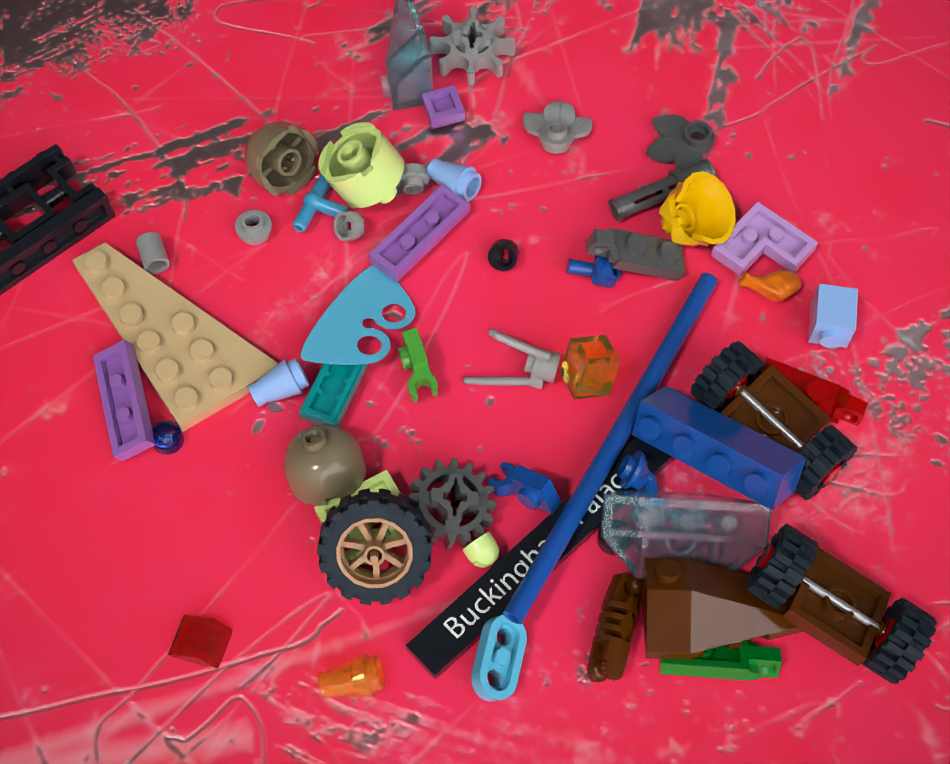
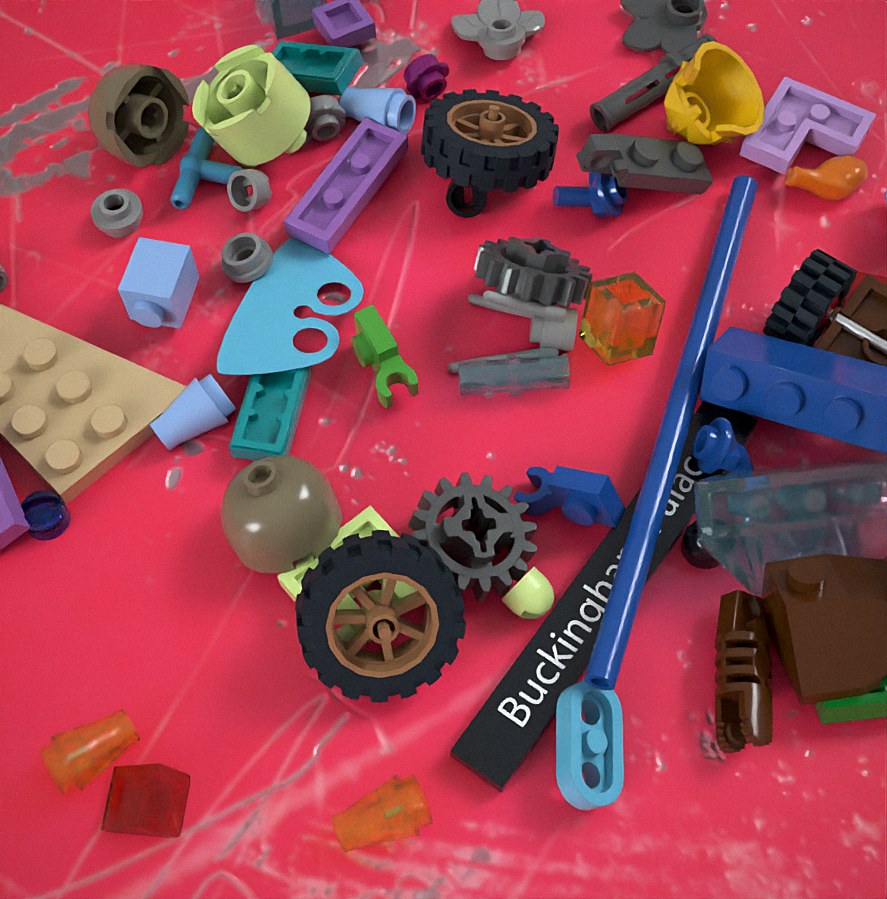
camera: 10 degrees left, 0 degrees up
none -> cone [38,709,140,795]
none -> light blue brick [118,237,200,329]
none -> light grey plate [221,233,273,283]
none -> teal plate [272,41,364,96]
none -> magenta plate [403,54,450,100]
none -> black wheel [421,89,559,192]
none -> clear light blue pin [458,353,570,397]
none -> dark grey gear [473,236,593,307]

